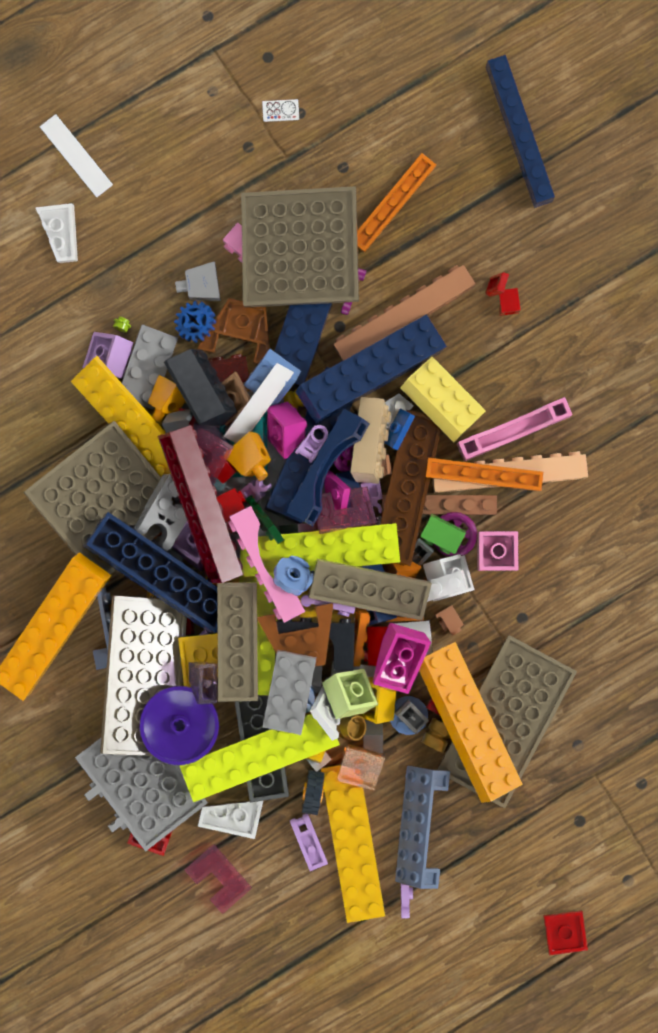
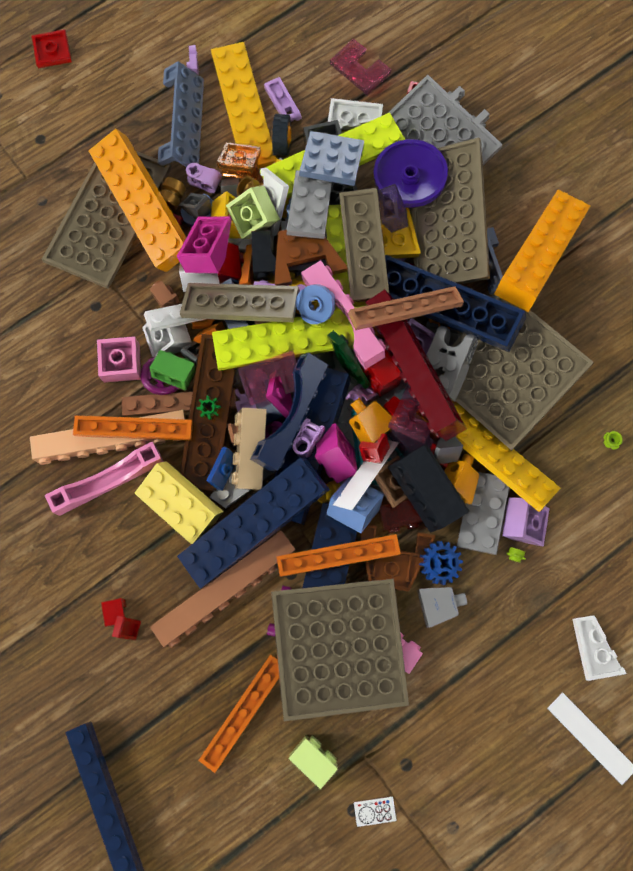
camera: 175 degrees right, 10 degrees down
none -> lavender piece [186,163,222,193]
none -> green gear [196,395,222,420]
none -> orange plate [276,534,401,577]
none -> yellowish green brick [289,735,338,789]
none -> plate [299,131,365,186]
none -> nougat plate [348,286,464,330]
none -> red panel [359,433,390,464]
none -> lime plate [603,431,622,450]

